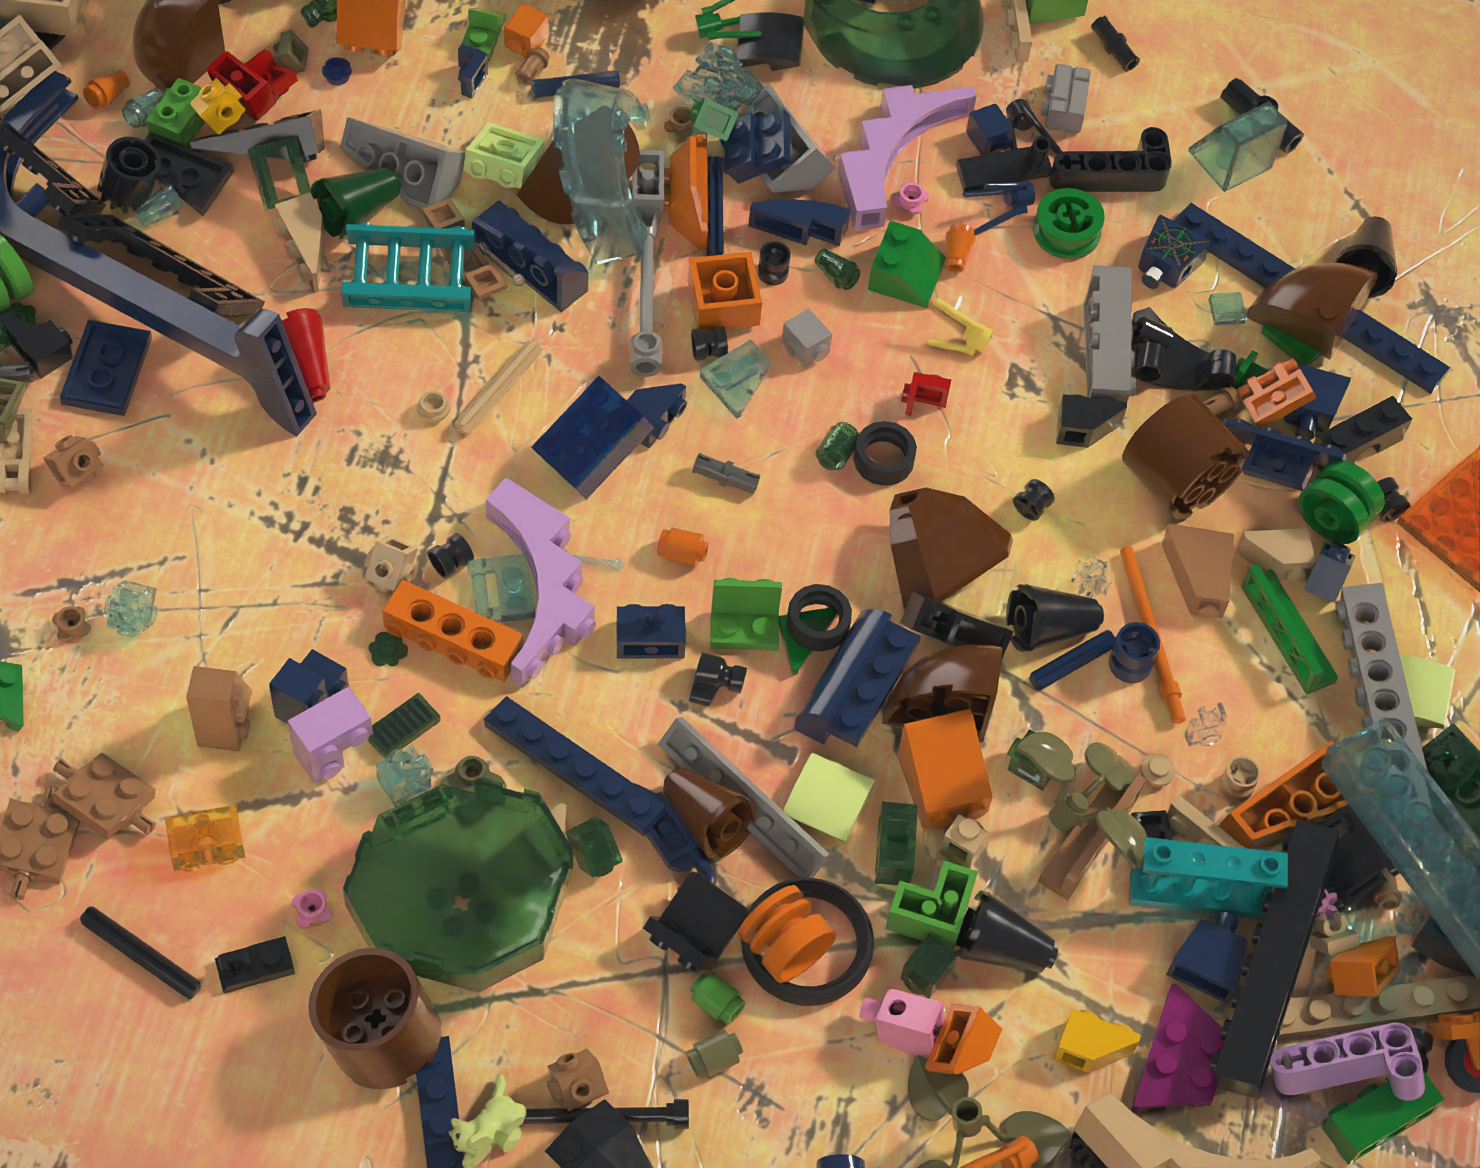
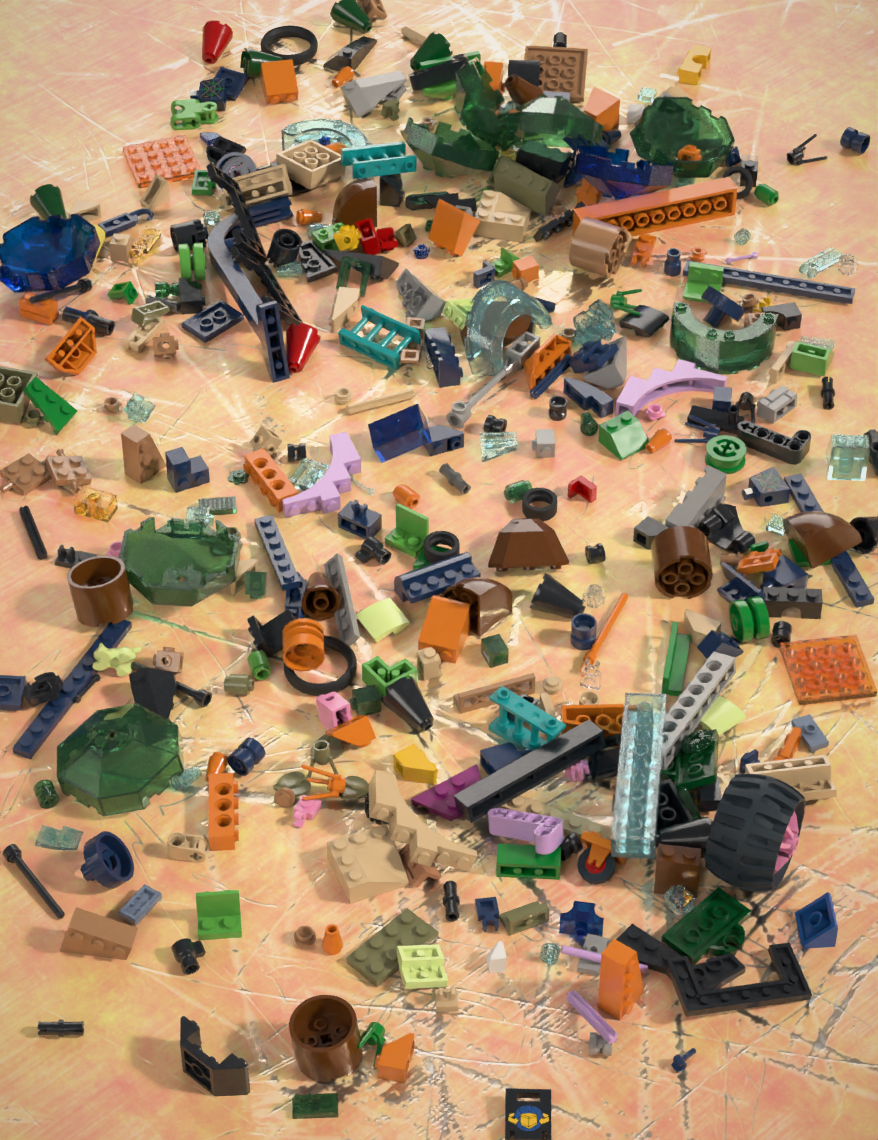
camera: 40 degrees right, 15 degrees down
lavender brick [288,687,373,784] -> none
dark green cone [311,168,401,239] -> none
orange brick [687,252,762,331] -> none
green bracket [688,98,739,142] -> none
clear green brick [874,801,918,886] -> none
black slope [900,592,1013,659] -> none
light yellow plant [927,298,994,356] -> none
olive plant [1015,732,1147,869] -> none
dark blue axle [1029,630,1116,690] -> none
medium nougat slope [1162,524,1234,618] -> none
tan tile [1309,912,1360,956] -> none
orange slope [1328,936,1400,997] -> none

